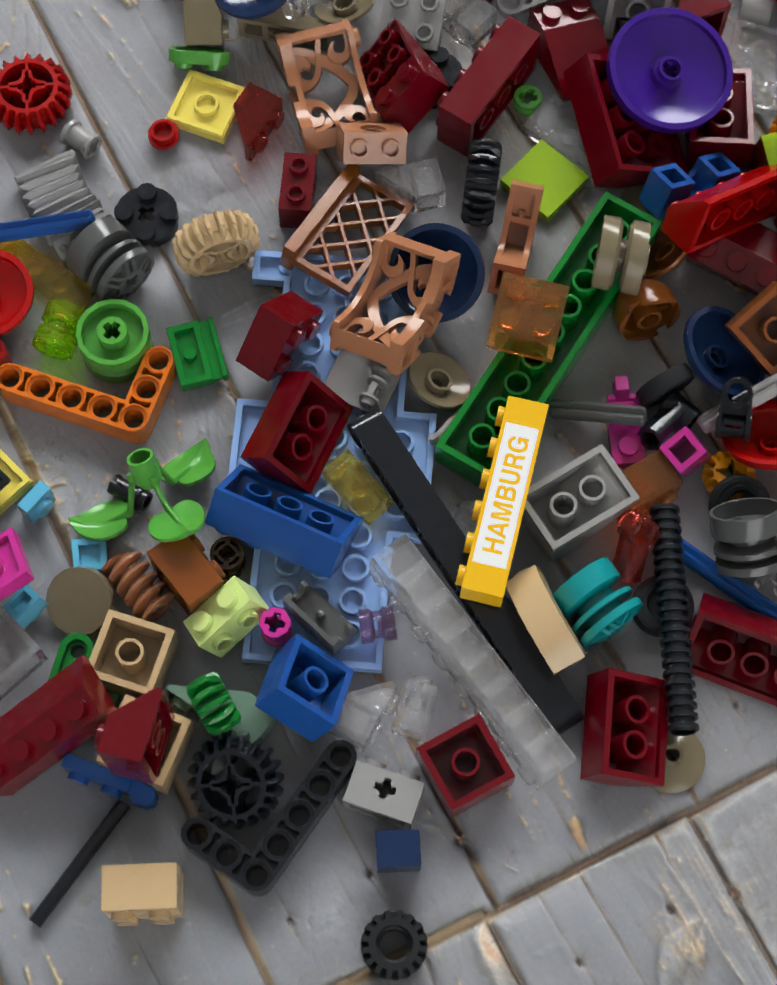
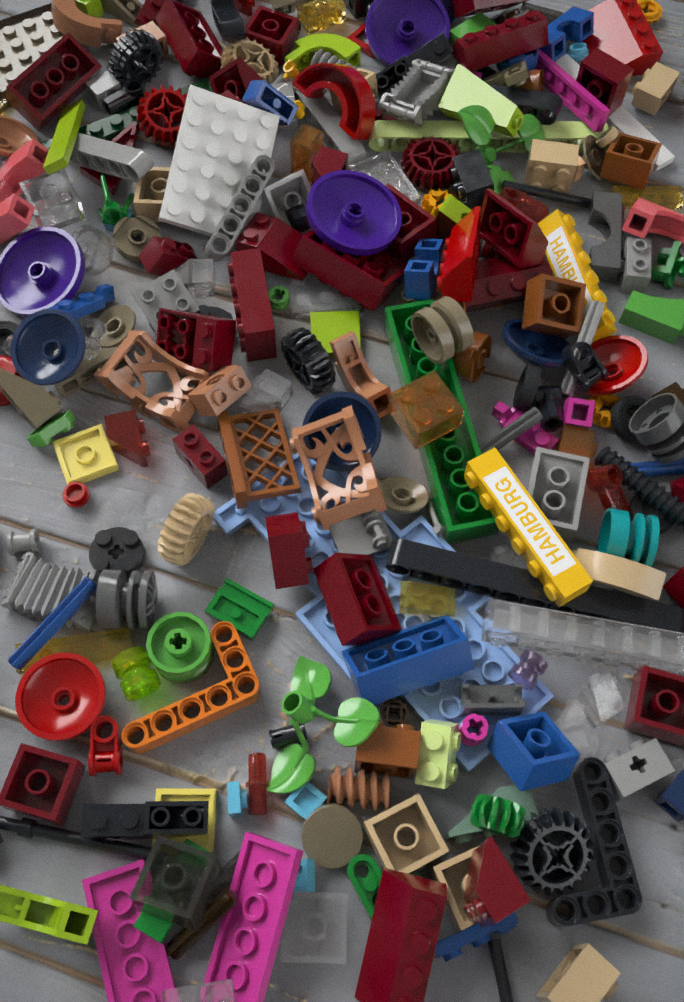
camera: 45 degrees left, 5 degrees down
none -> clear red axle [246,752,269,815]

